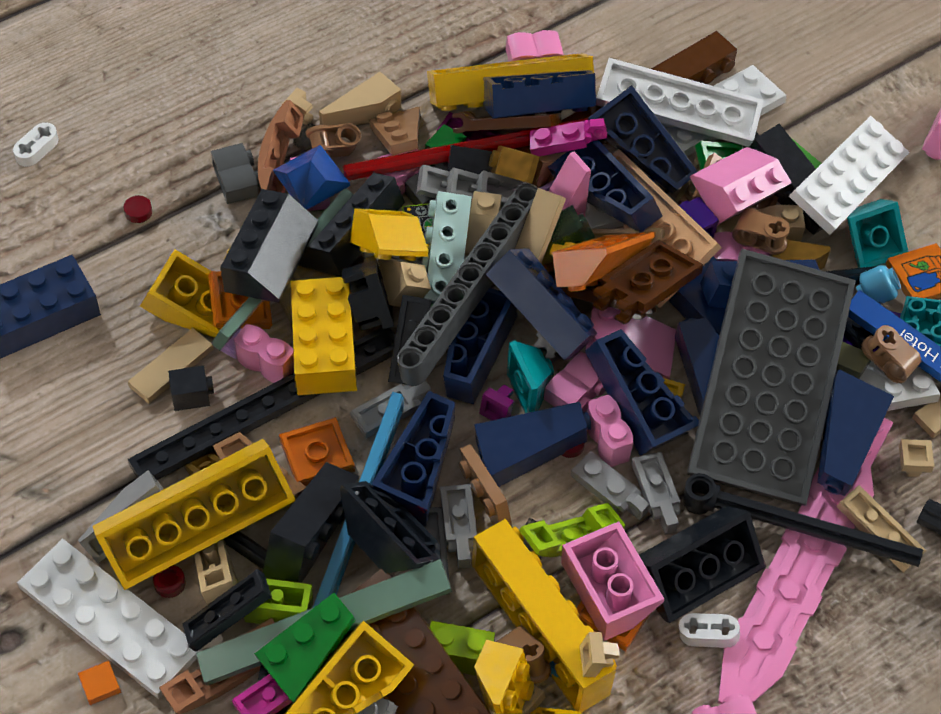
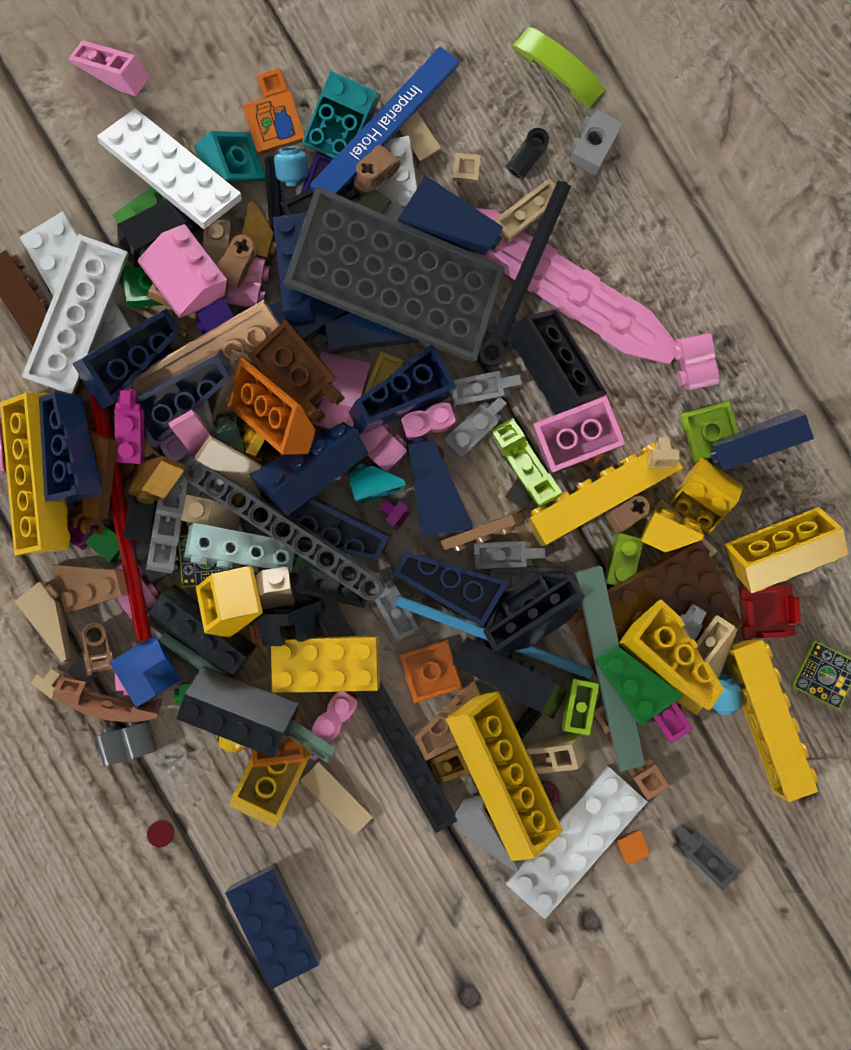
camera: 90 degrees left, 30 degrees up
white beam [13,123,59,167] -> none
black brick [168,365,214,411] -> none
black tile [182,569,272,652] -> none
white beam [679,613,740,648] -> none

